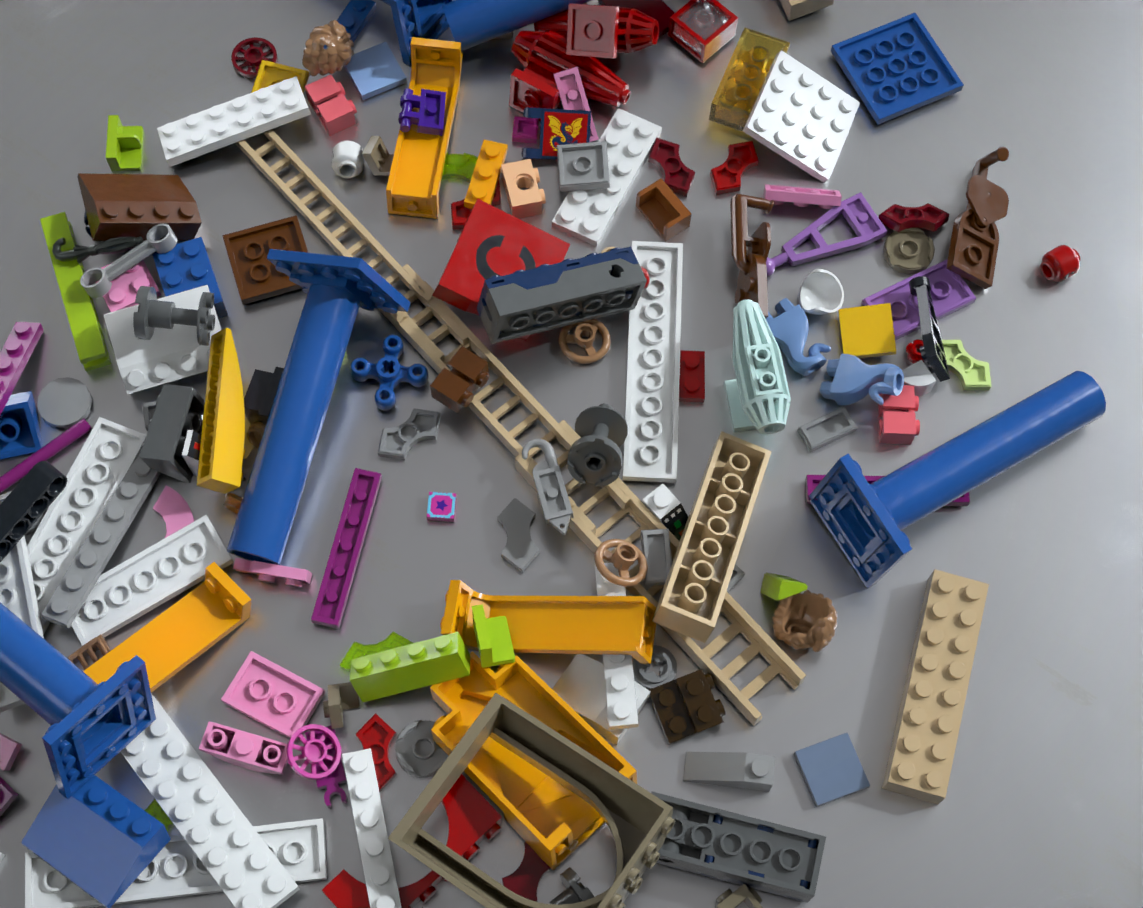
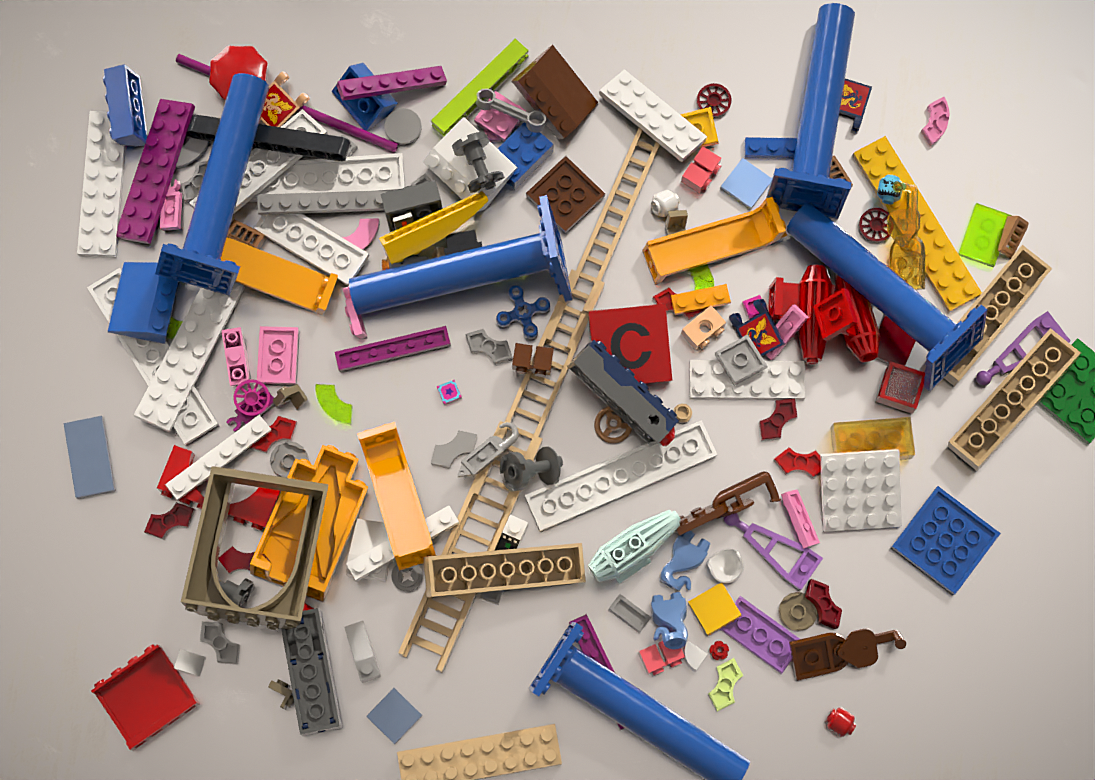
camera: 65 degrees right, 10 degrees up
pearl dark grey piece [52,237,143,263] -> none
lime panel [106,115,144,171] -> none
medium nougat hair [302,20,354,76] -> none
lime brick [349,632,470,702] -> none
dark purple plate [398,88,446,136] -> none
lime panel [472,604,515,668] -> none
medium nougat piece [594,539,648,587] -> none
dark orange panel [636,178,692,242] -> none
light grey tile [640,529,672,586] -> none
dark brown plate [649,669,726,744] -> none
red plate [679,350,705,403] -> none
lime slope [761,572,808,601] -> none
medium nougat hair [772,590,837,652] -> none
black plate [909,276,950,382] -> none

